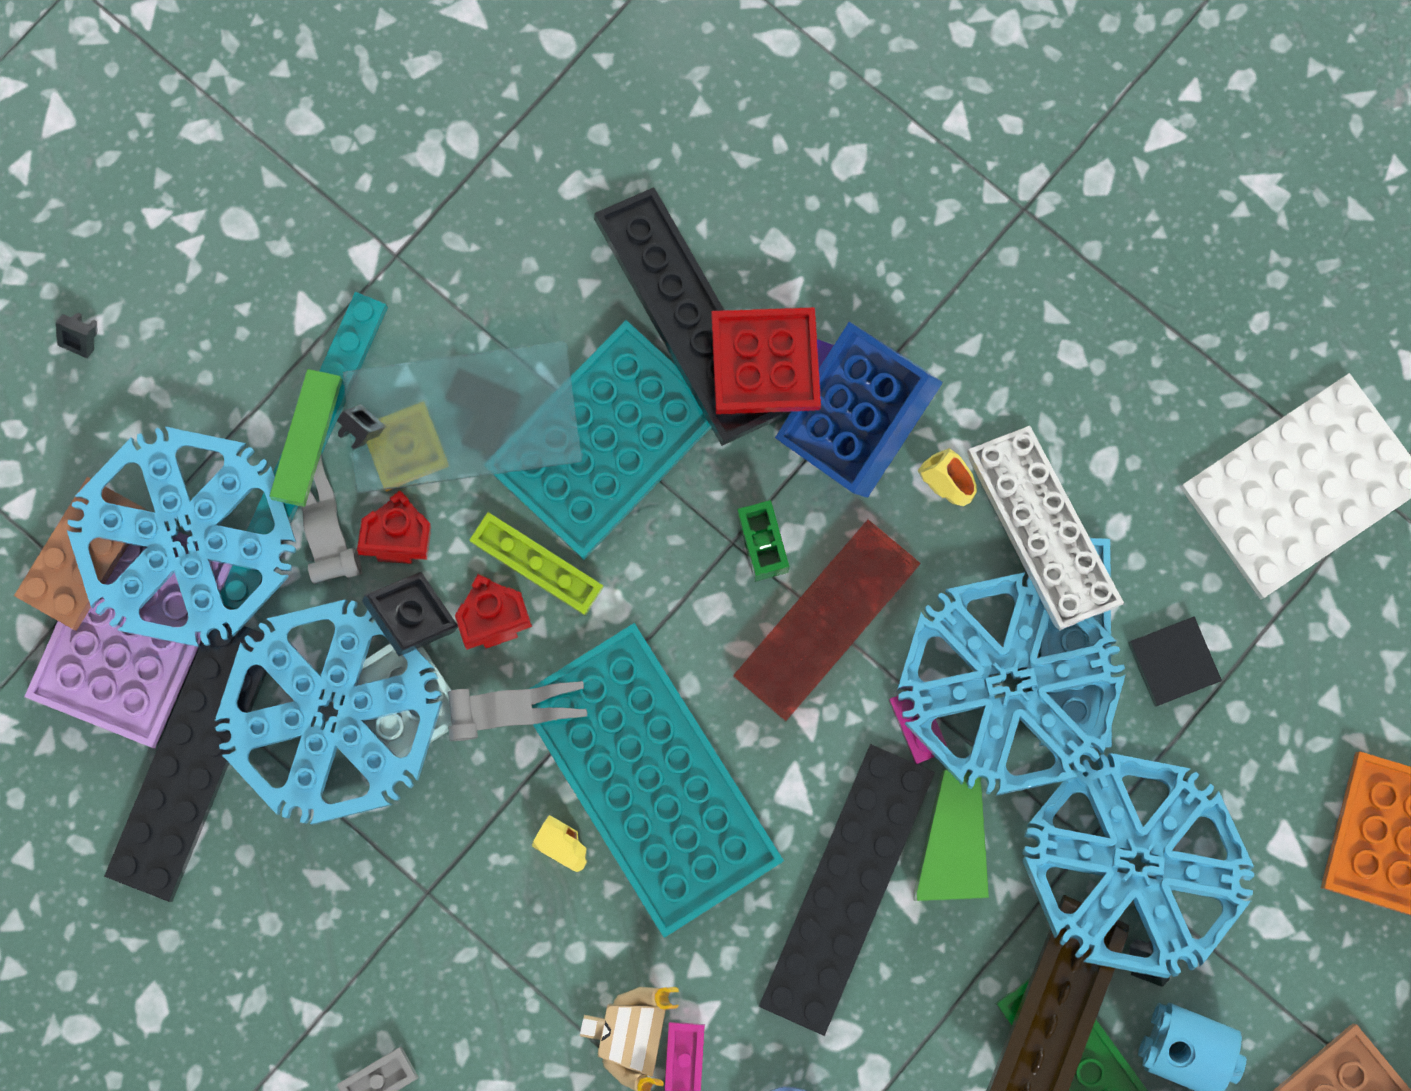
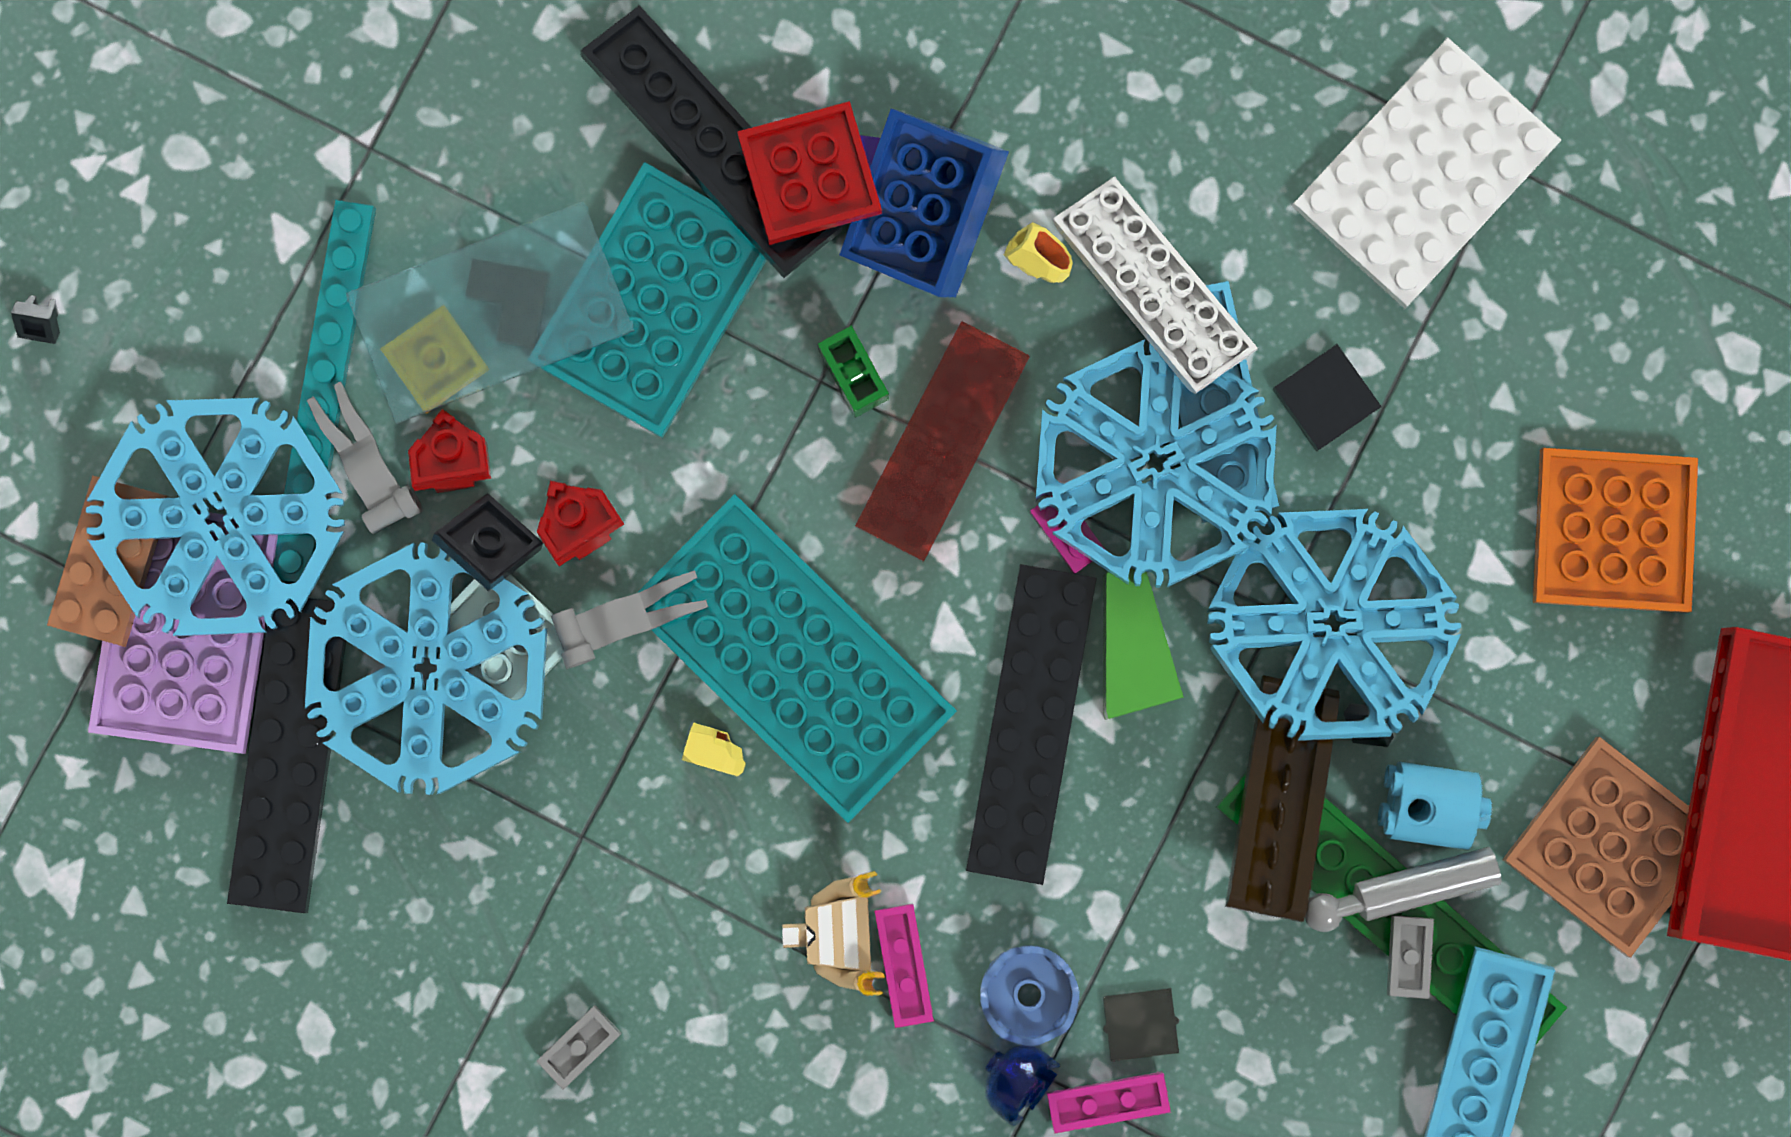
camera: 20 degrees left, 5 degrees up
bright green tile [269,369,342,507] -> none
black tile [337,404,386,450] -> none
lime plate [469,512,604,616] -> none

